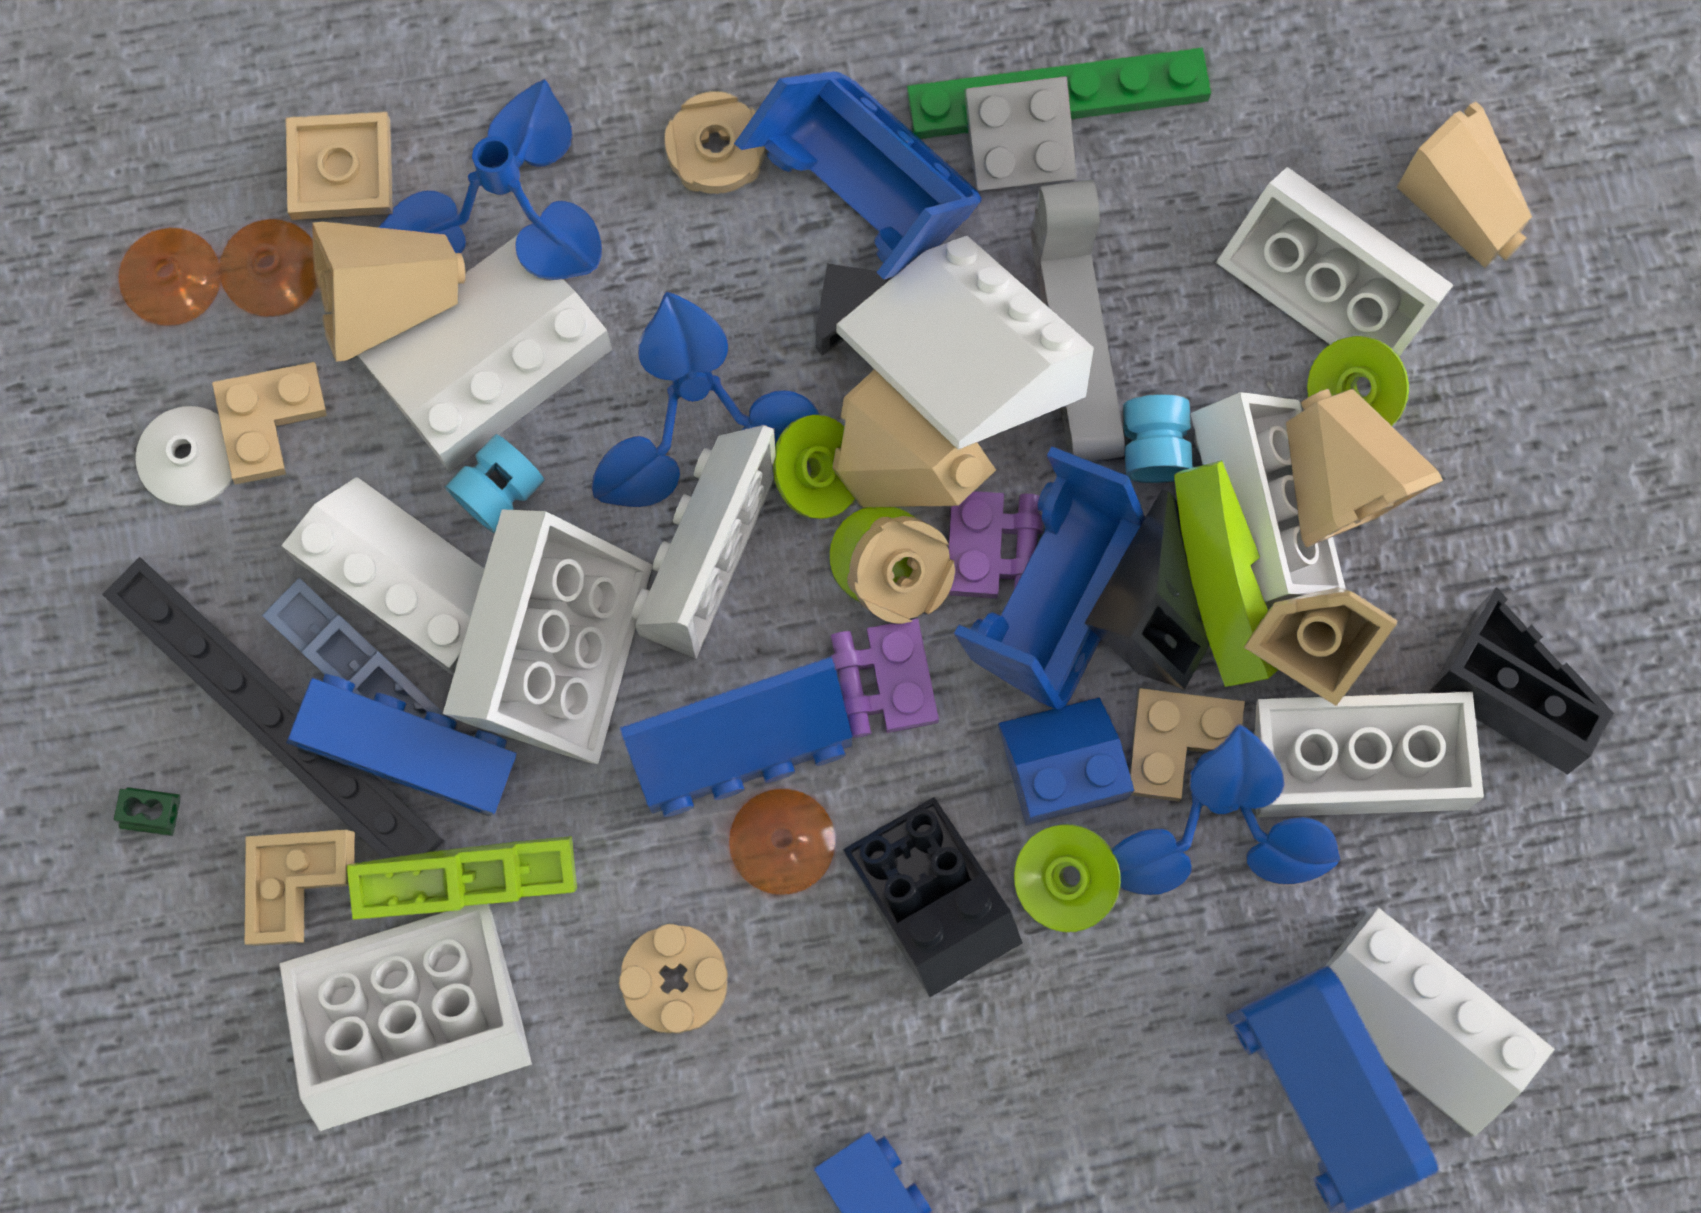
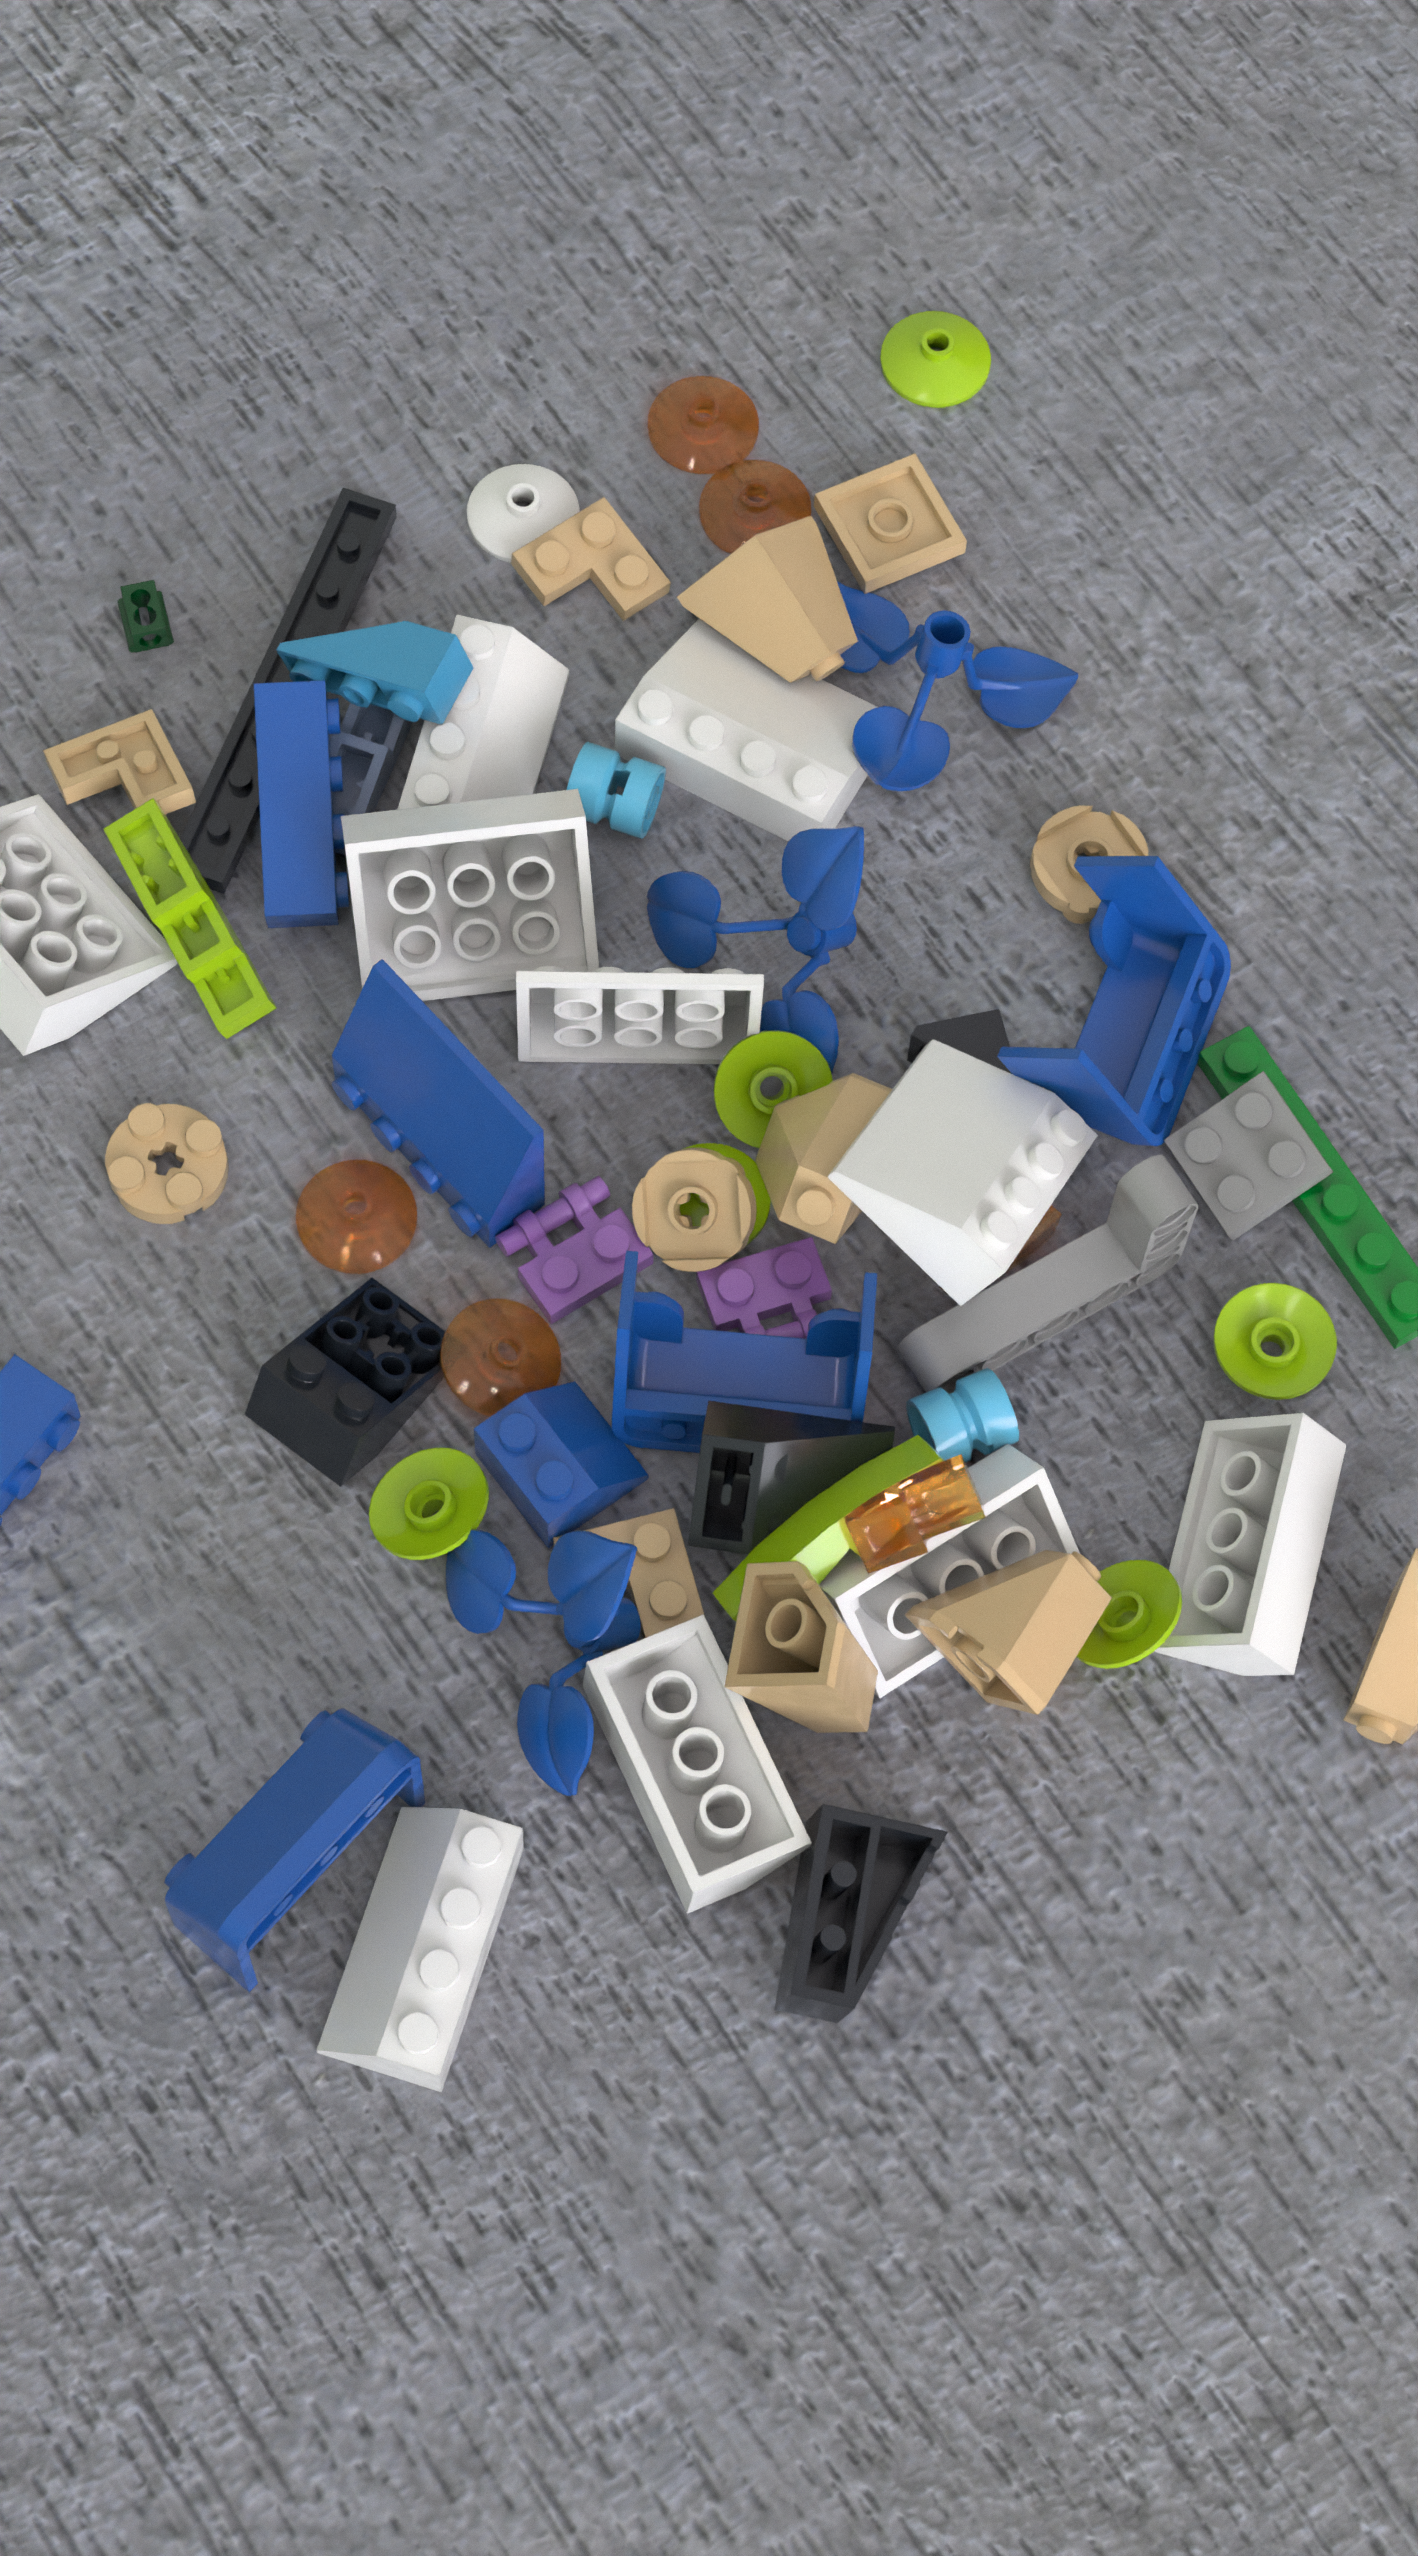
camera: 65 degrees right, 10 degrees down
none -> dark azure slope [276,621,474,725]
none -> clear orange dish [440,1298,561,1417]
none -> clear orange slope [845,1454,986,1574]
none -> lime dish [880,311,991,408]
none -> lime dish [1213,1283,1337,1400]

